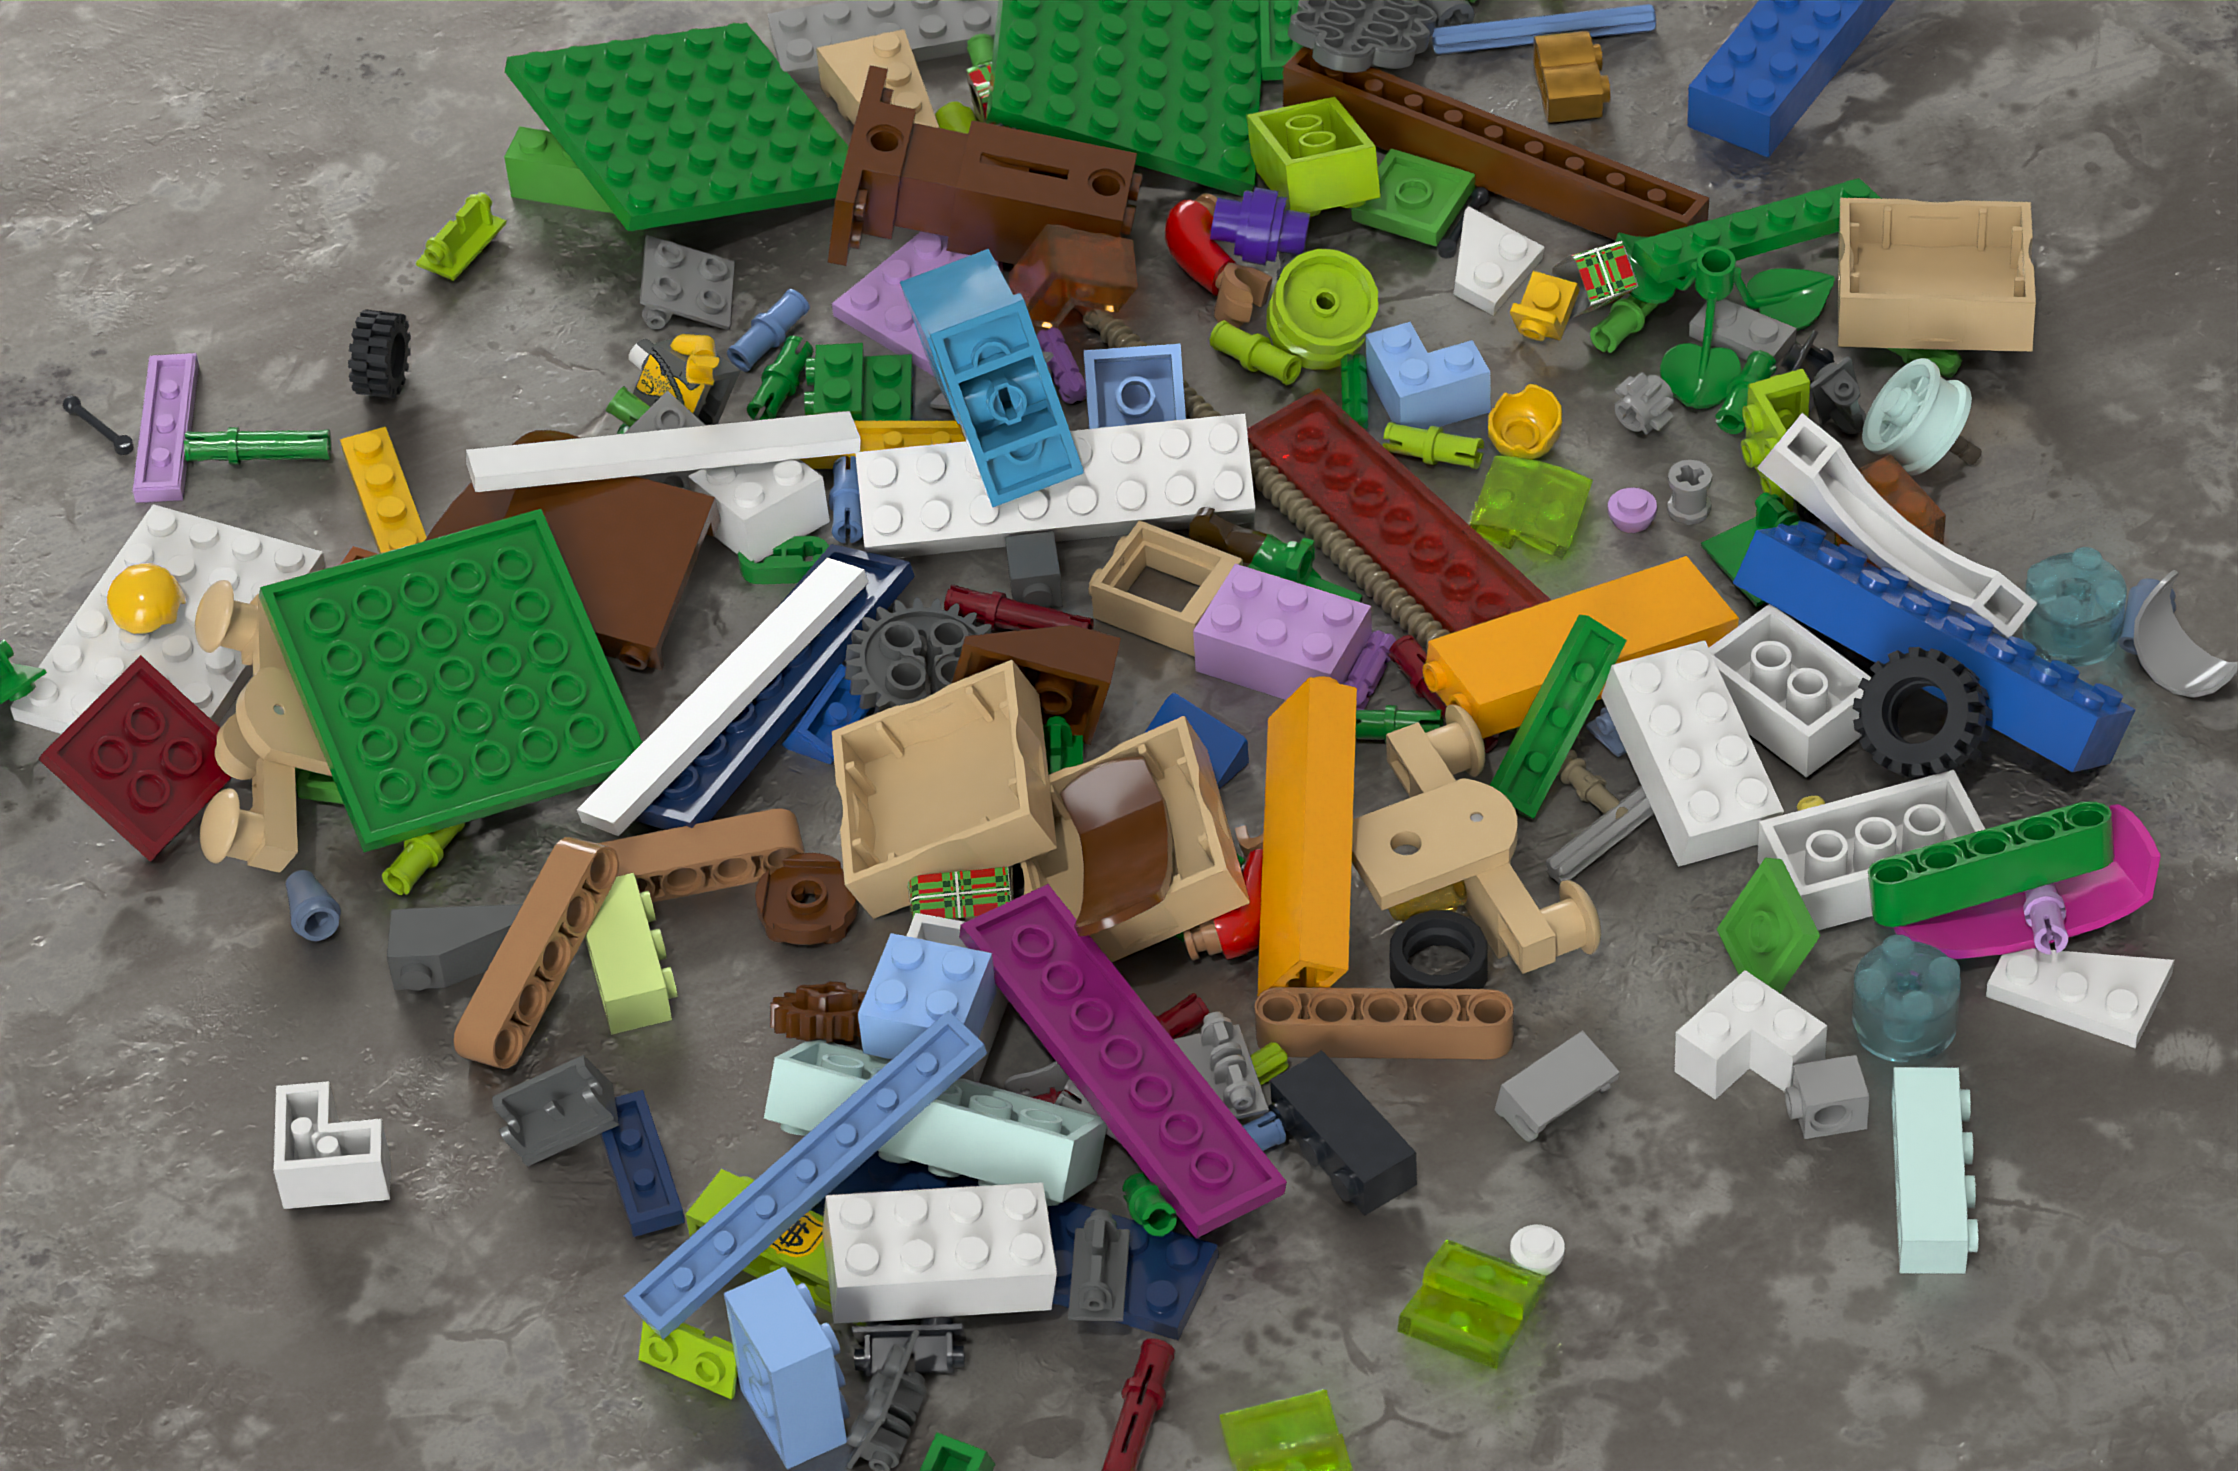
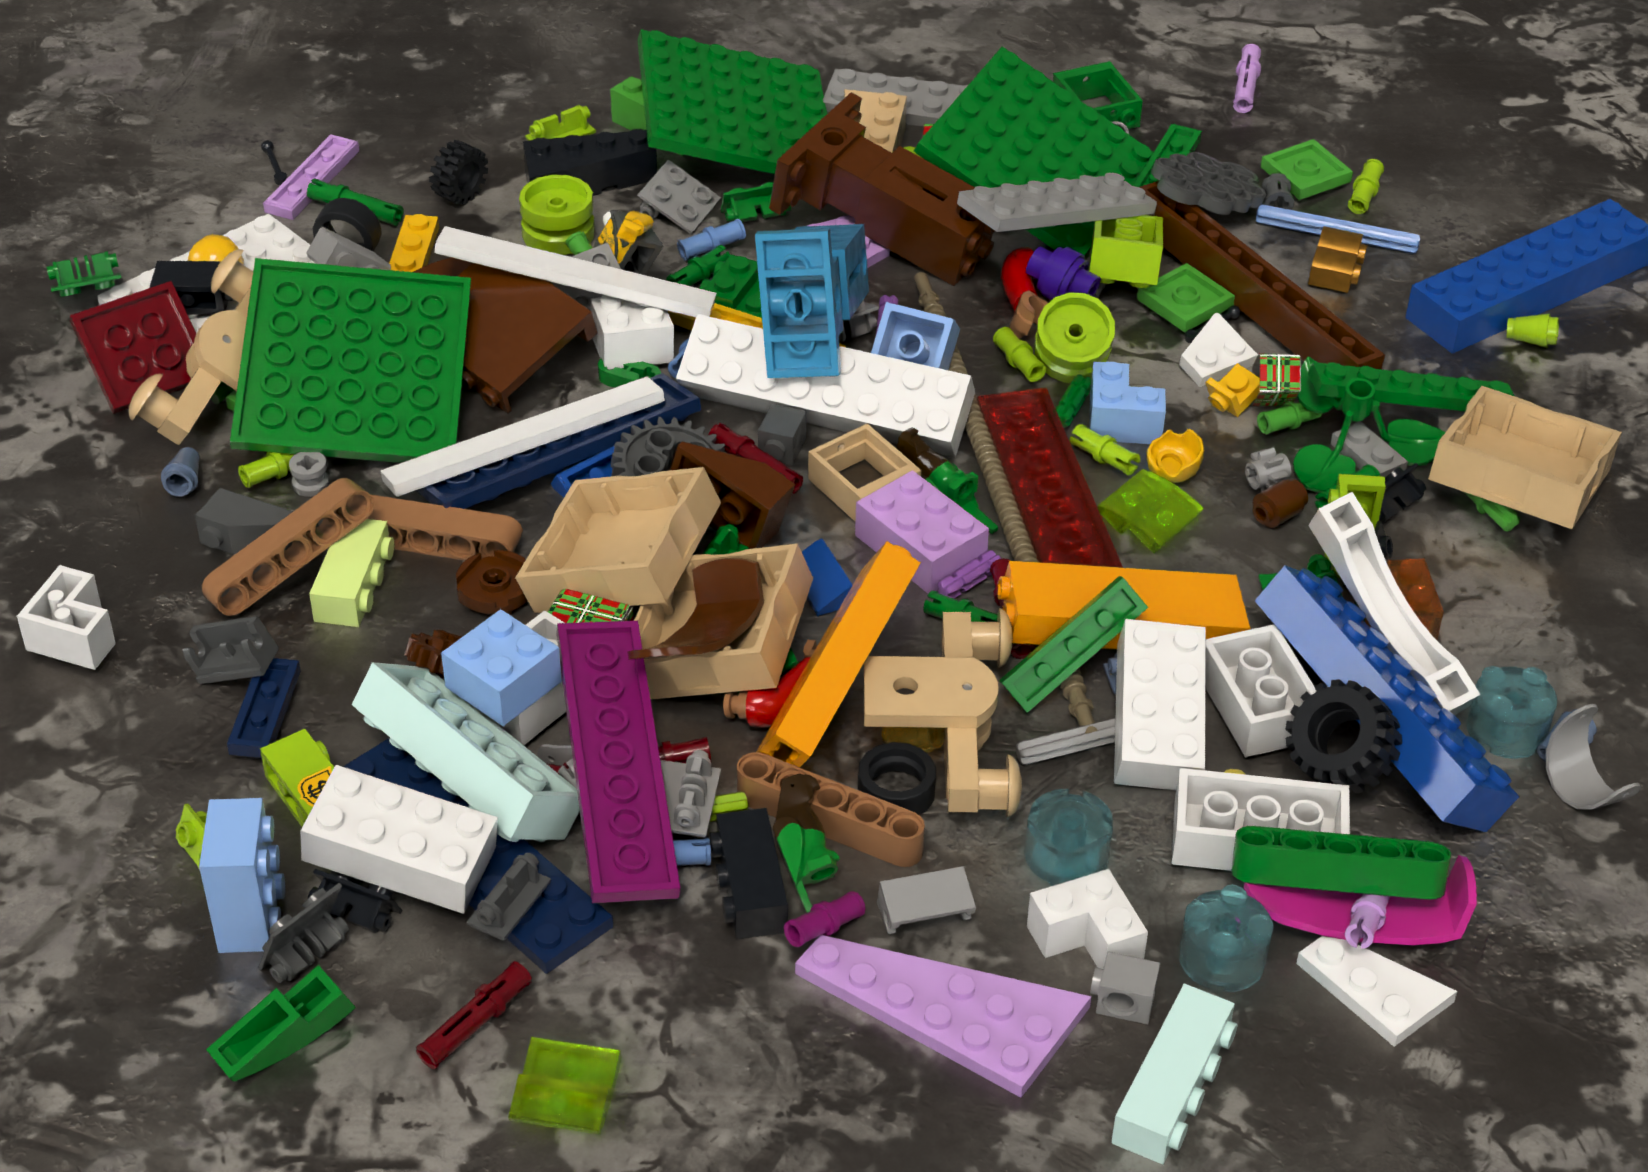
camera: 20 degrees right, 5 degrees down
medium blue plate [624,1010,987,1340] -> none
clear orange brick [1008,224,1138,328] -> none
green pin [1122,1173,1177,1236] -> none
clear neon green slope [1397,1239,1546,1369] -> none
white plate [1510,1225,1565,1277] -> none
lavender plate [1608,488,1657,533] -> none
light grey bush [1667,459,1712,525] -> none
bright green plate [1717,858,1821,994] -> none
dark grey hinge [1810,356,1867,434] -> none
light aqua wheel [1862,358,1982,476] -> none
none -> black hinge [150,261,236,315]
none -> light grey wheel [289,452,329,497]
none -> light grey brick [306,227,391,270]
none -> black tyre [312,198,382,251]
none -> lime wheel [519,175,595,255]
none -> black wedge [523,129,657,196]
none -> green hinge [720,182,791,222]
none -> animal [773,774,840,913]
none -> magenta pin [784,891,866,947]
none -> lavender wing [795,935,1092,1098]
none -> light grey plate [957,173,1157,232]
none -> clear light blue brick [1024,789,1113,886]
none -> reddish brown brick [1252,479,1308,528]
none -> lime cone [1507,313,1559,348]

